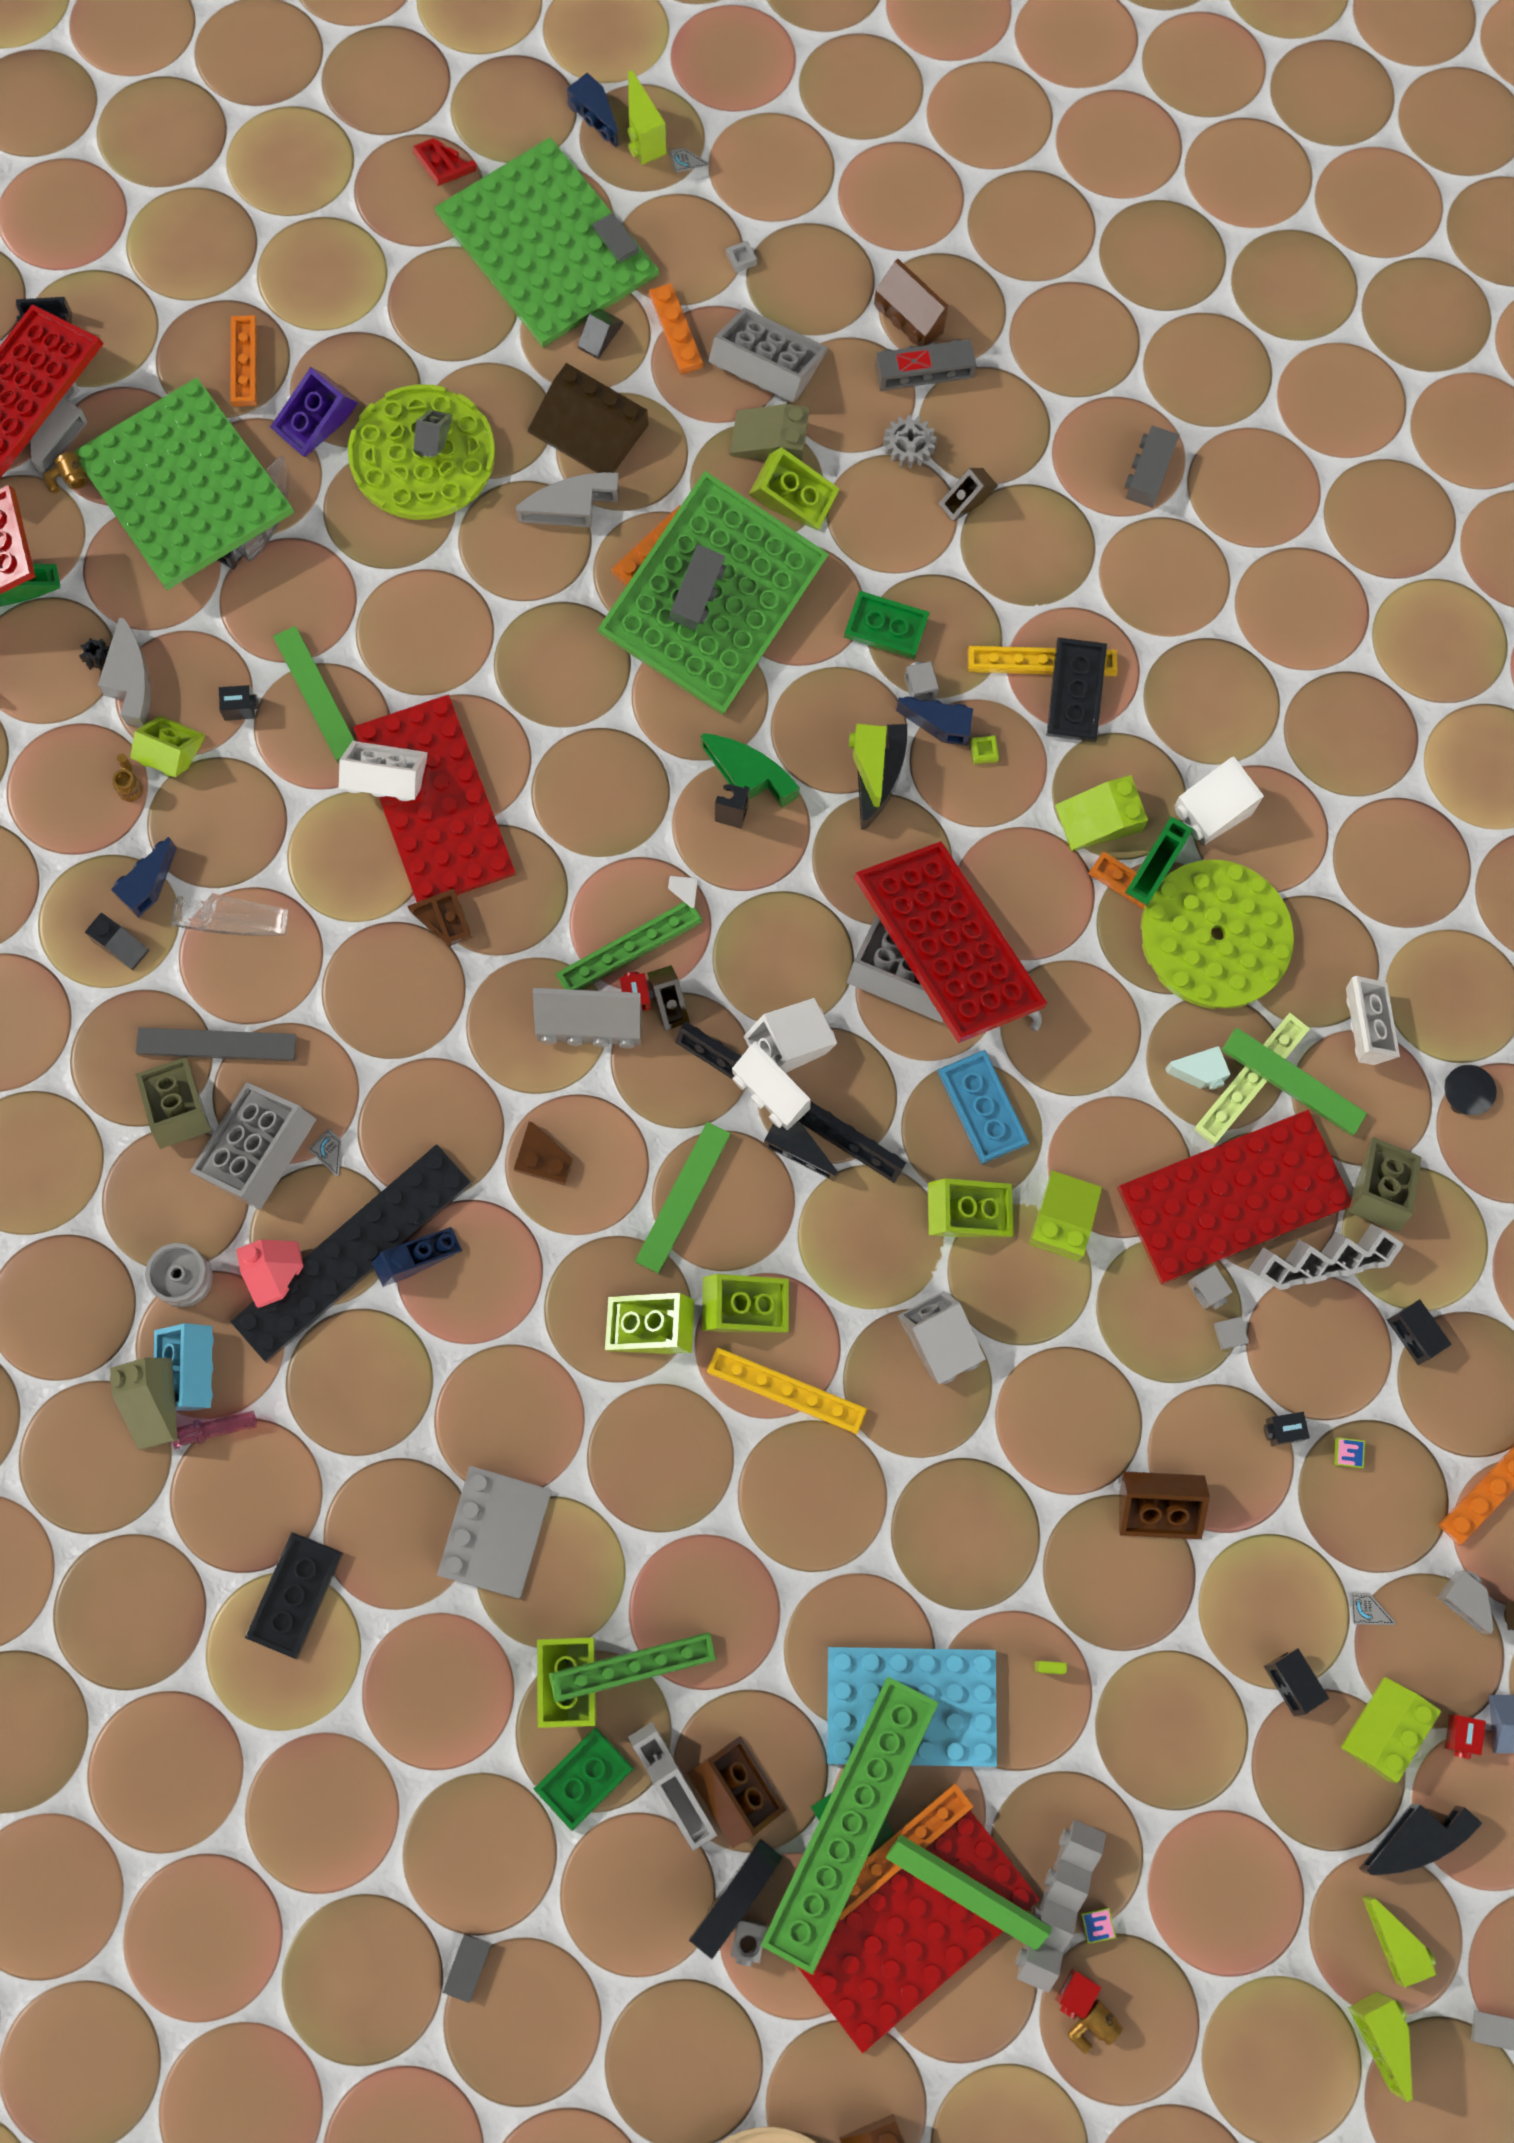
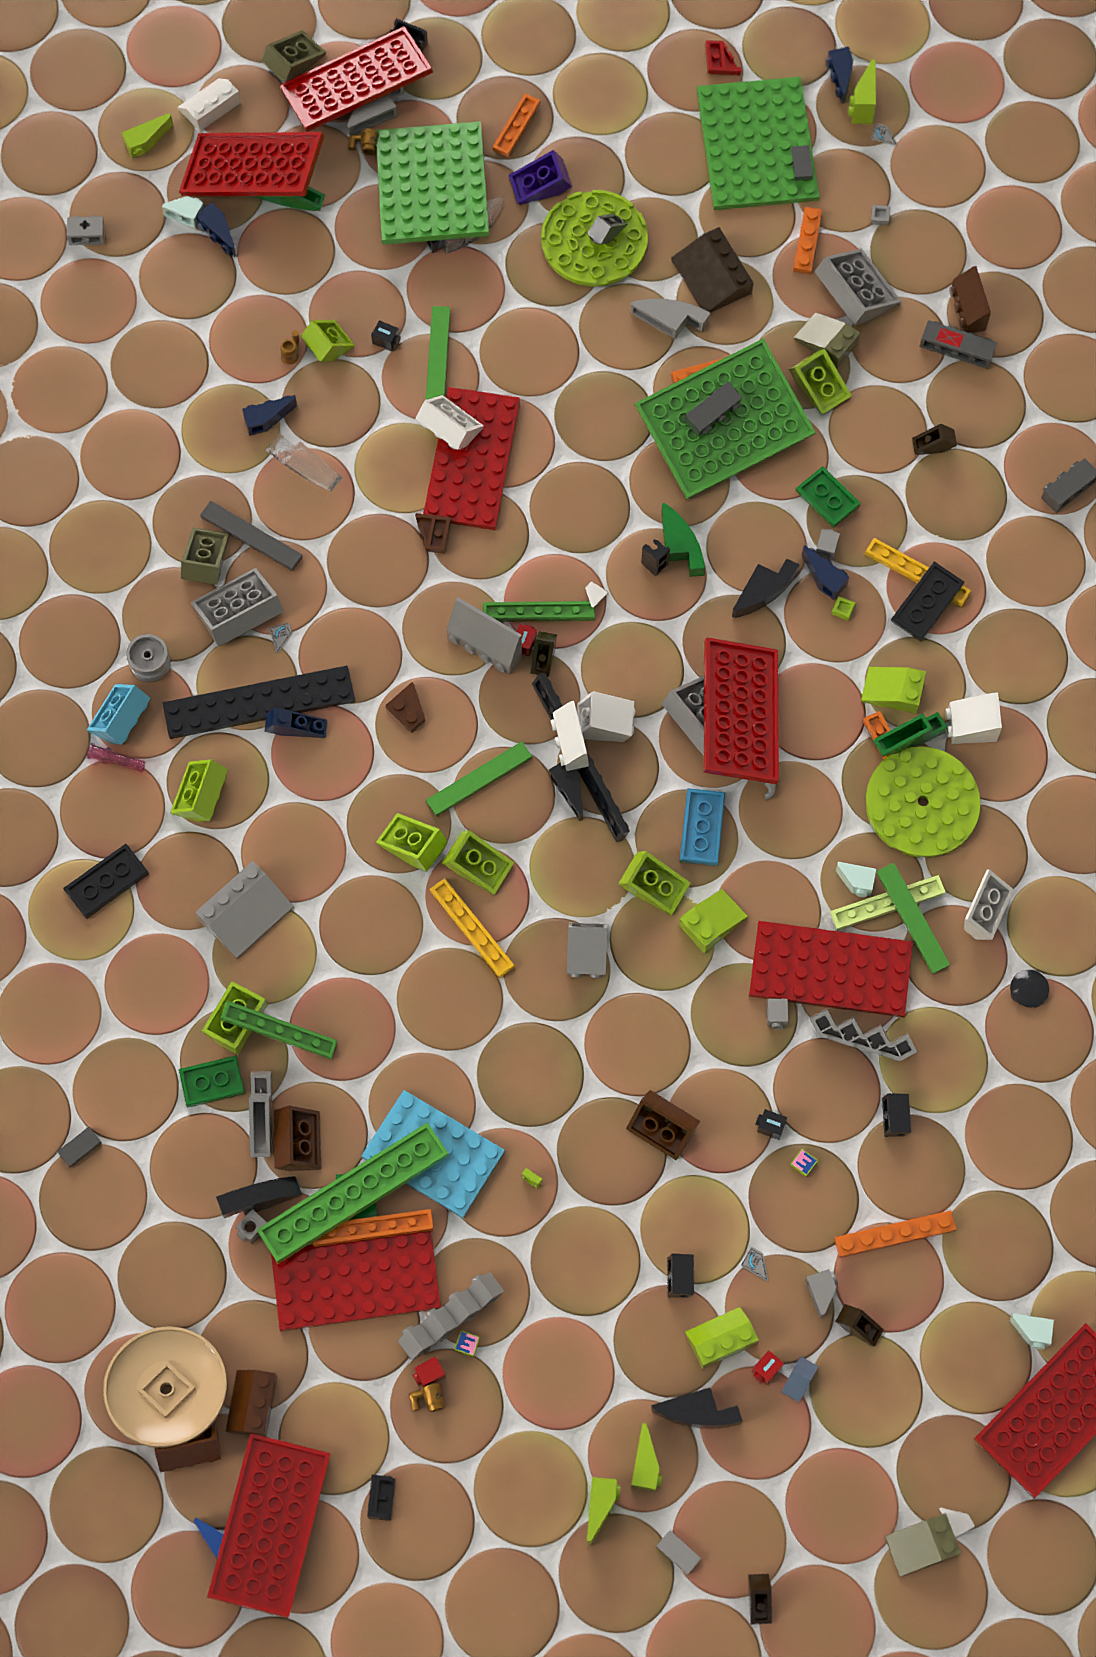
camera: 35 degrees right, 5 degrees down
black gear [79,638,110,670] -> none
black slope [85,912,149,971] -> none
light grey slope [98,618,151,727] -> none
olive slope [110,1358,178,1450] -> none
coral slope [236,1239,304,1308] -> none
slope [578,310,624,359] -> none
lime slope [849,724,887,807] -> none
light grey gear [883,415,936,468] -> none
bright green tile [886,1834,1052,1951] -> none
light grey tile [1213,1317,1249,1350] -> none
olive slope [1349,1137,1421,1232] -> none
none -> lime slope [170,759,228,822]

